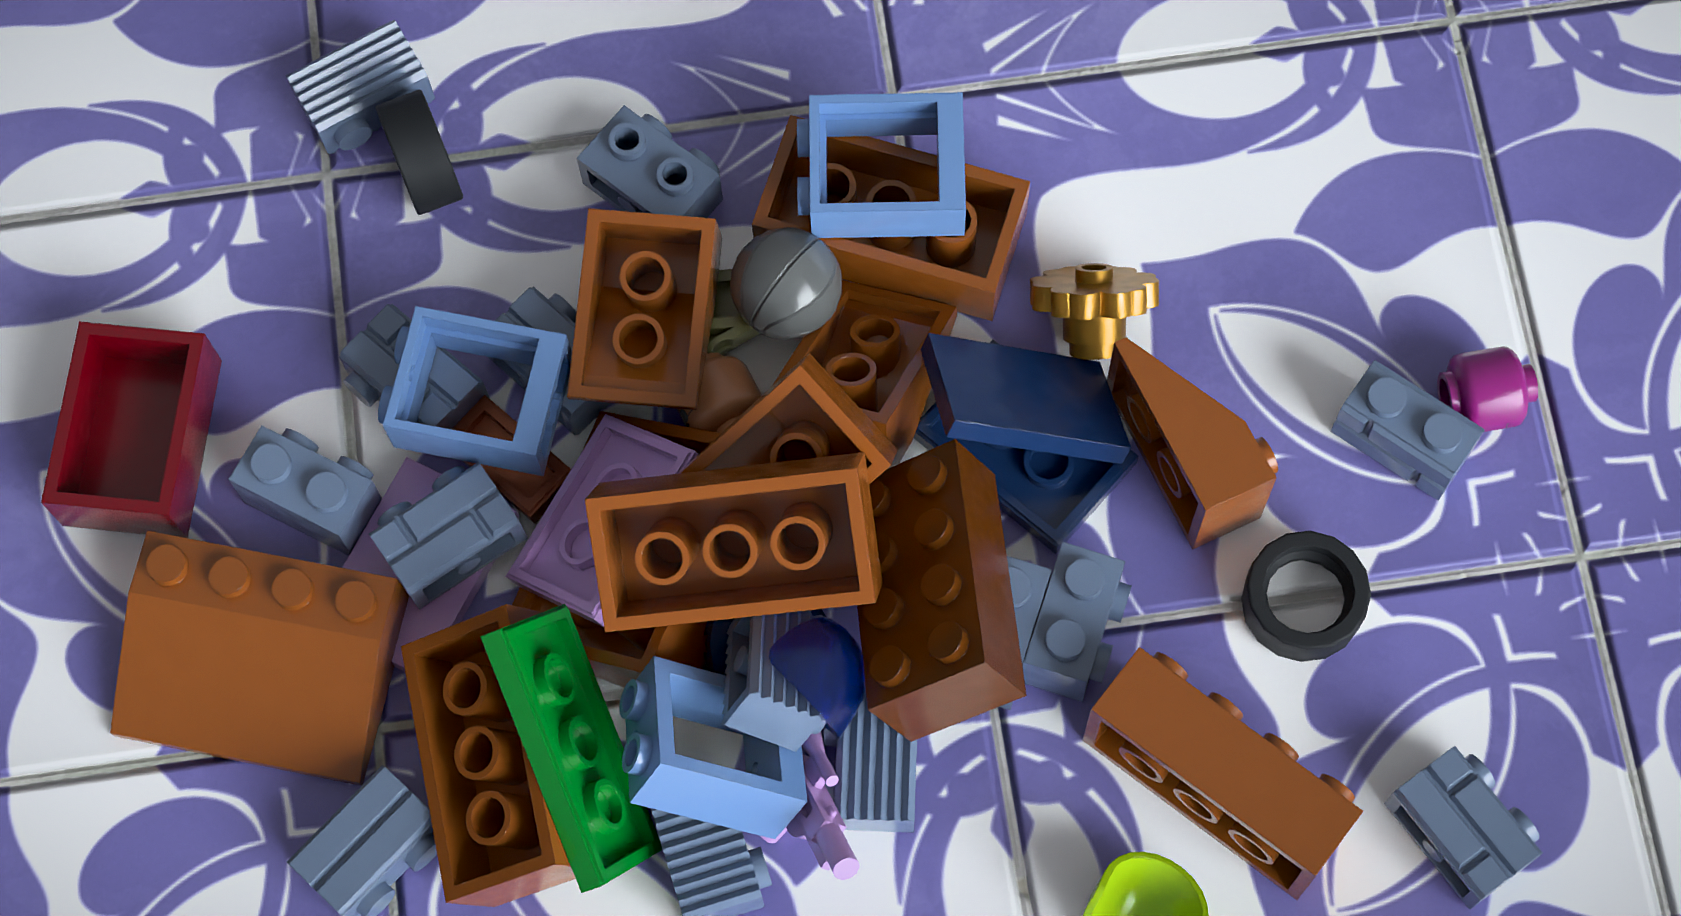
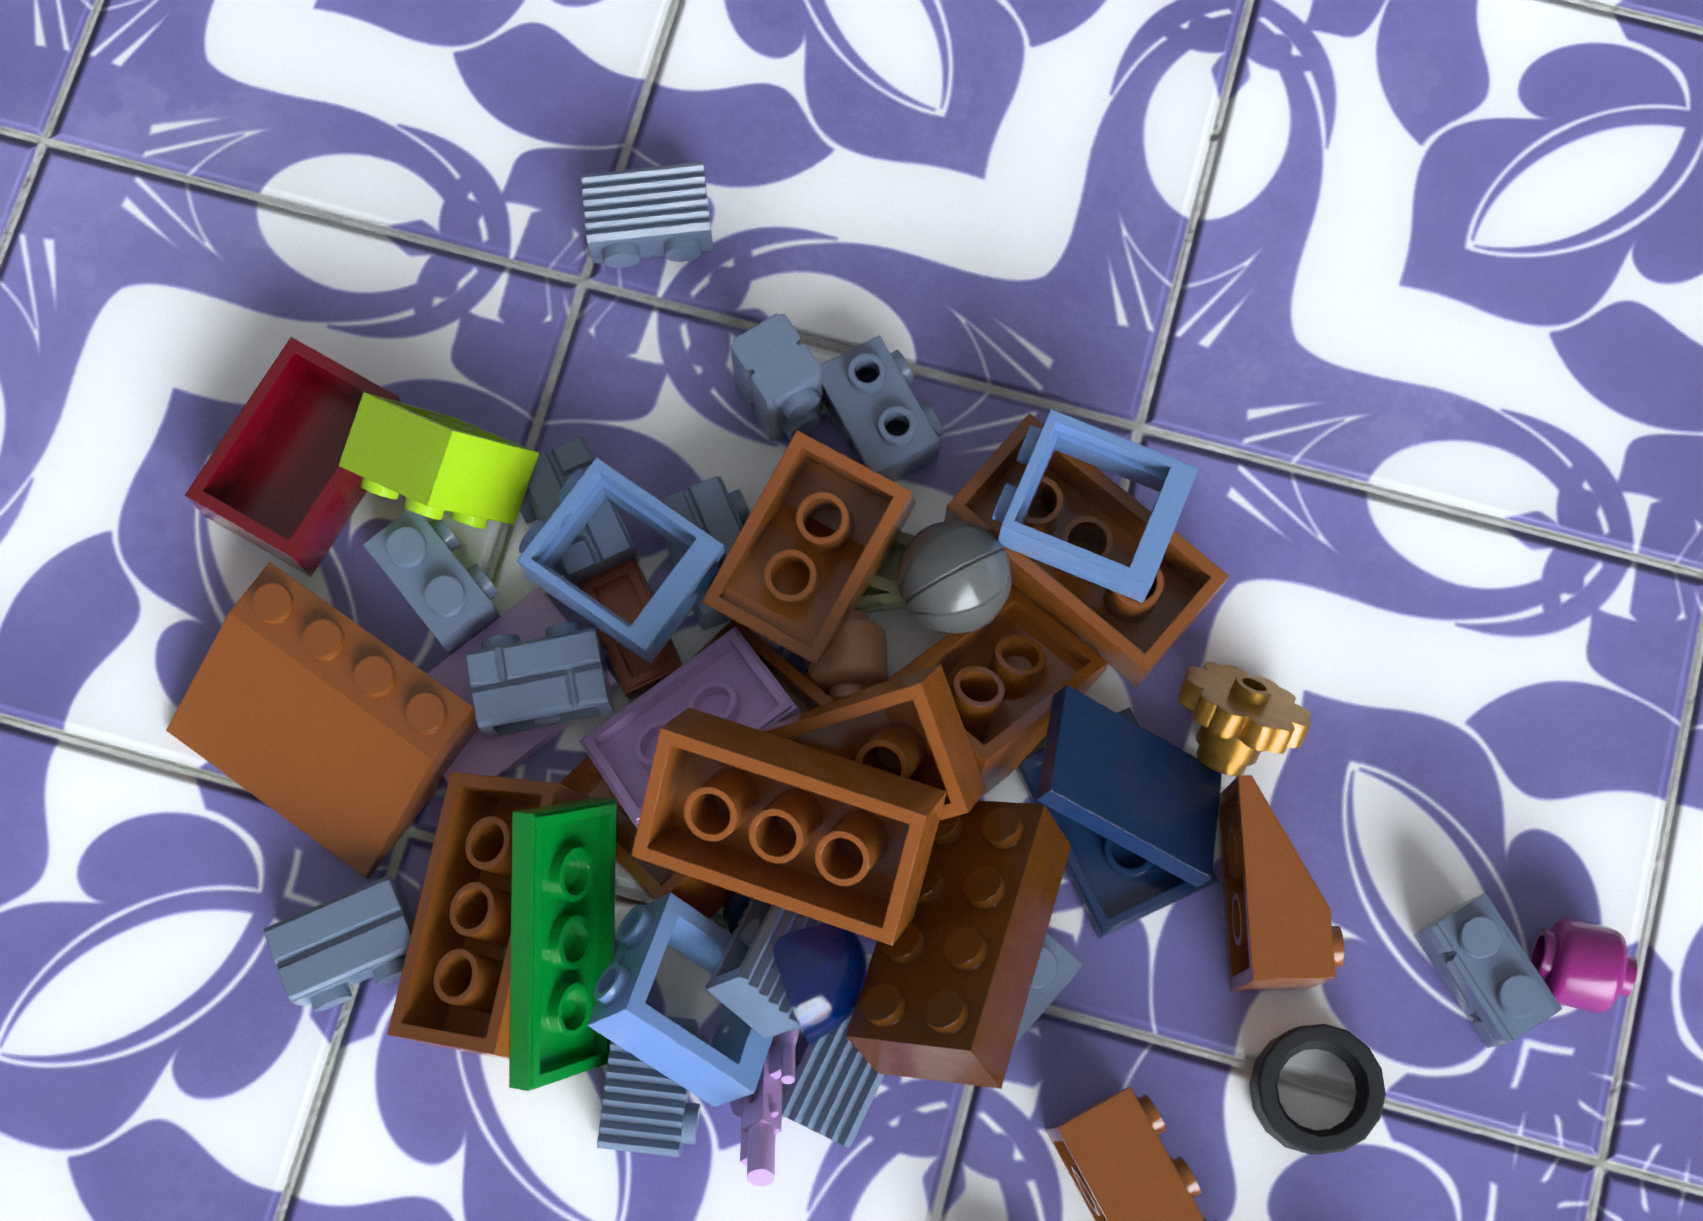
camera: 20 degrees right, 5 degrees up
black tyre [375,89,463,215] -> none
sand blue brick [1023,542,1132,702] -> none
none -> lime brick [339,392,539,529]
none -> sand blue brick [730,313,823,442]

